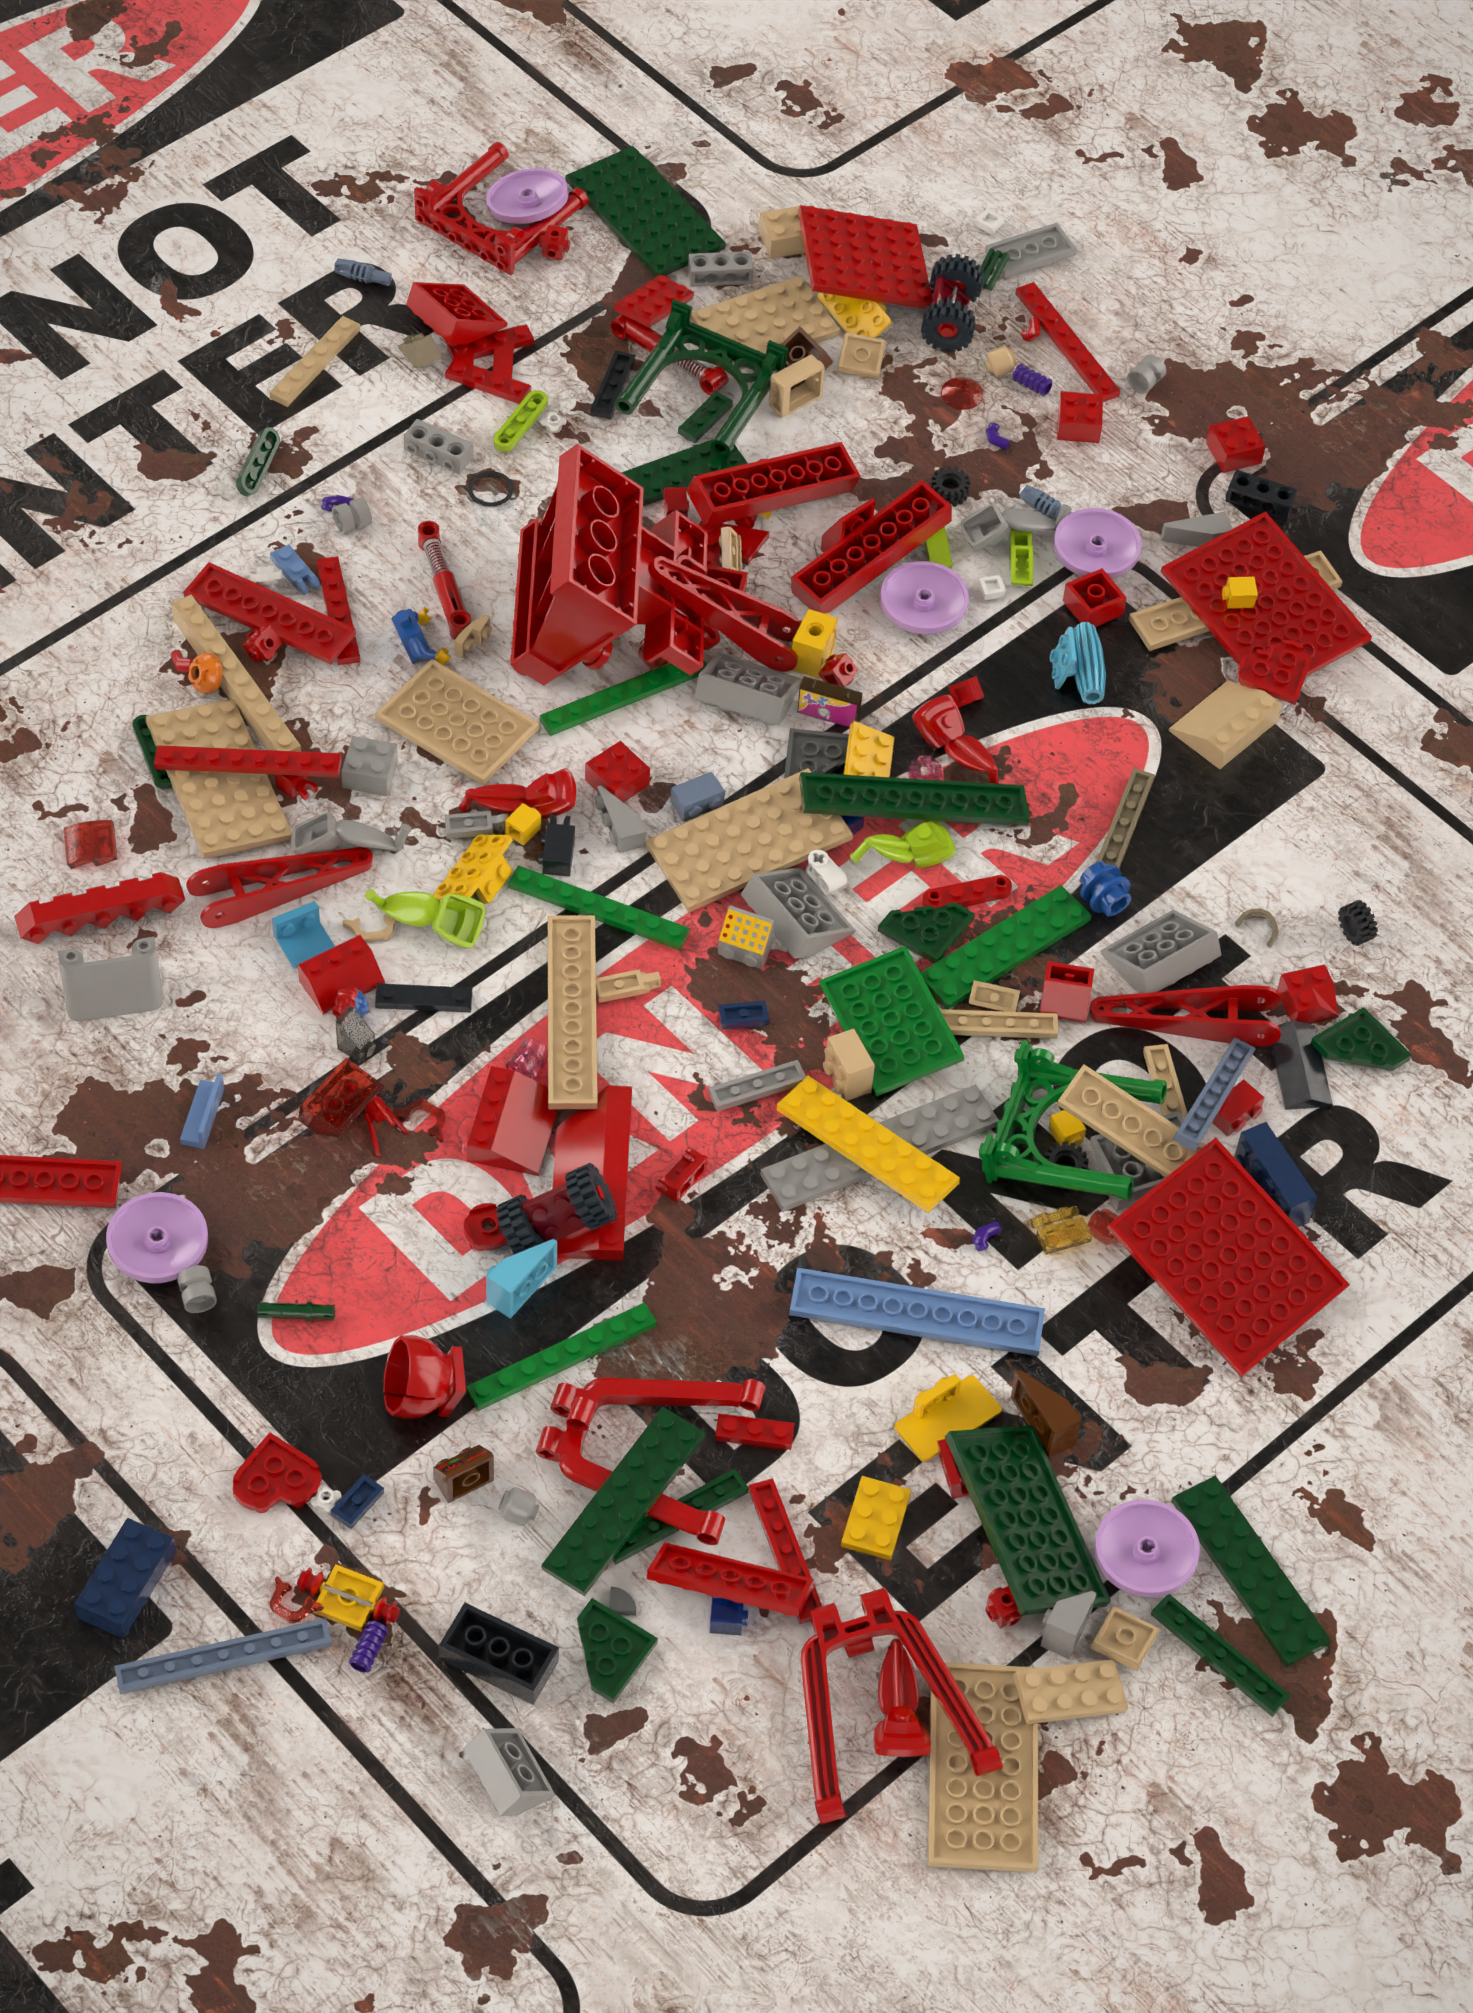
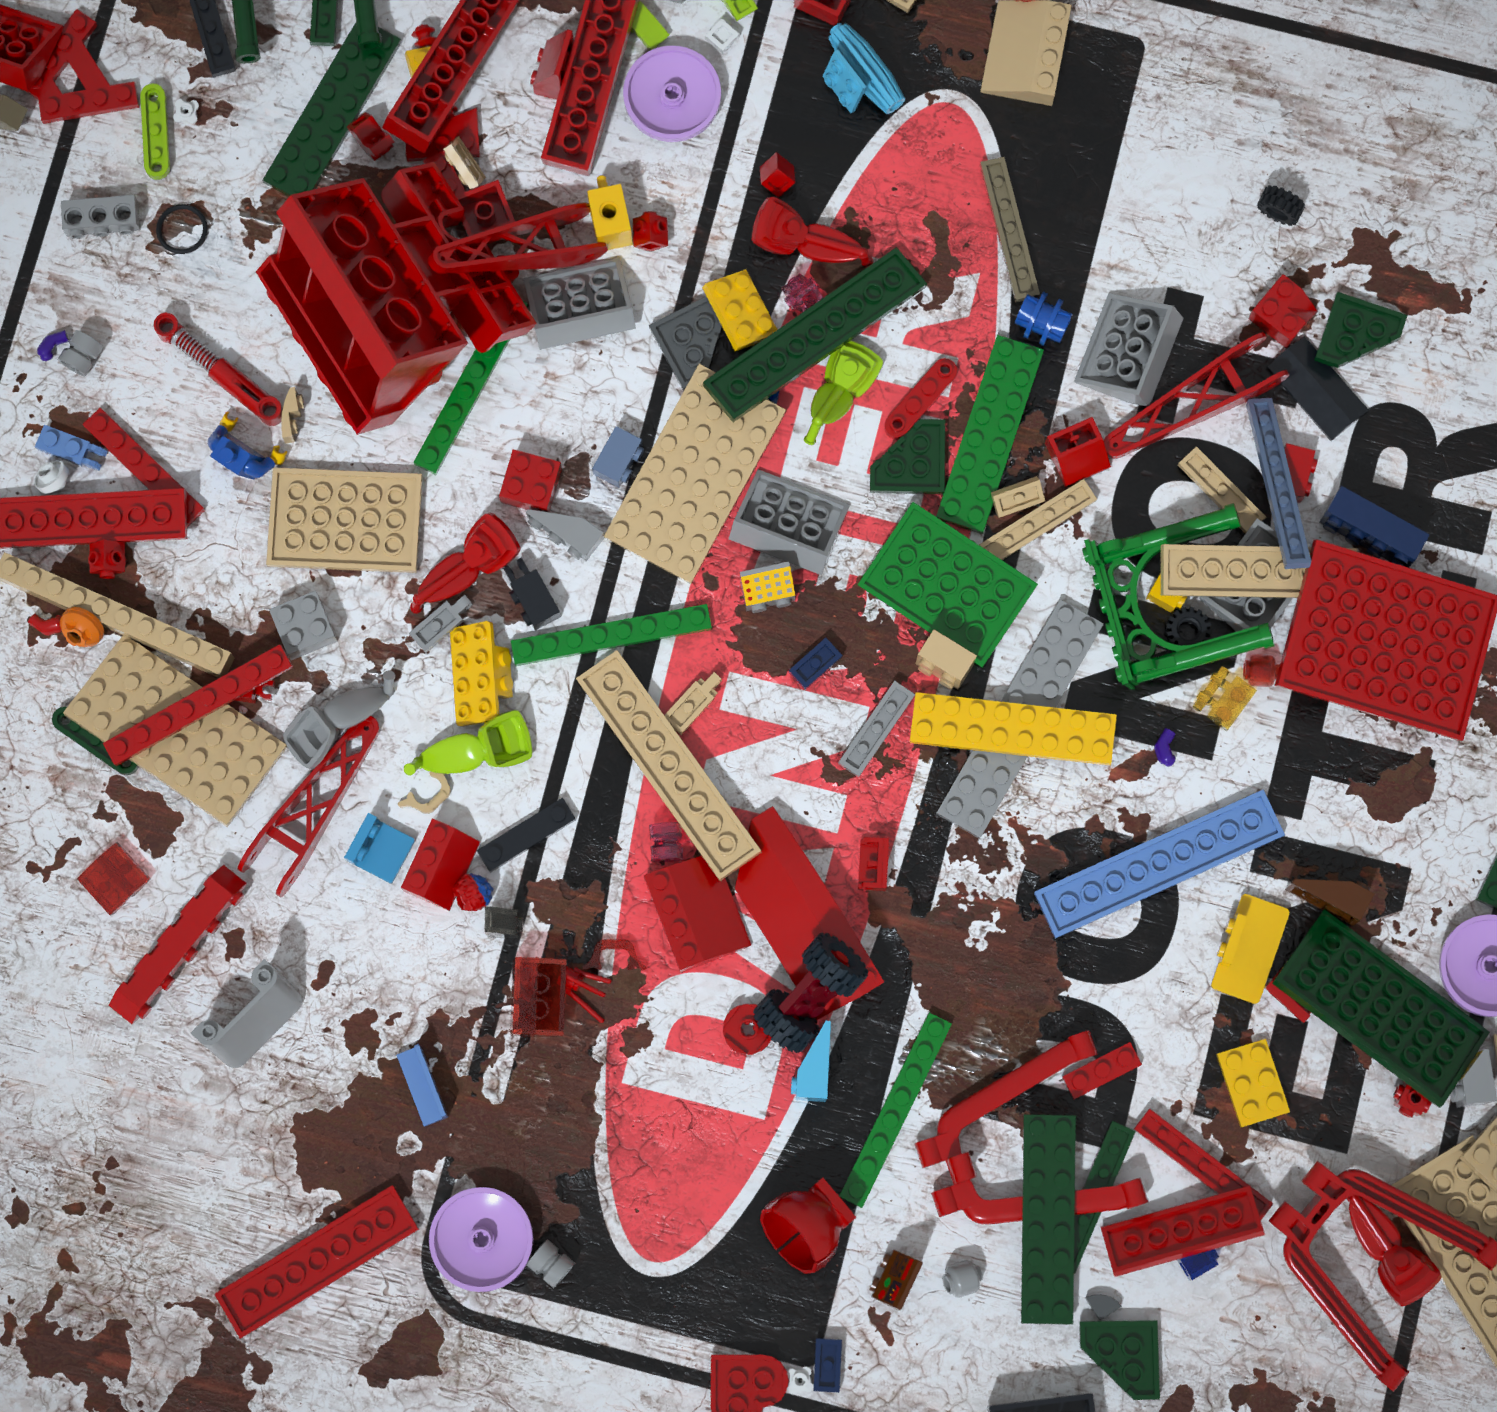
camera: 30 degrees left, 25 degrees up
dark green pin [258,1302,335,1322] -> none
yellow brick [505,803,541,846] -> none
piece [797,676,863,728] -> none
white piece [806,850,847,895] -> none
dark tan helmet [1235,908,1279,948] -> none

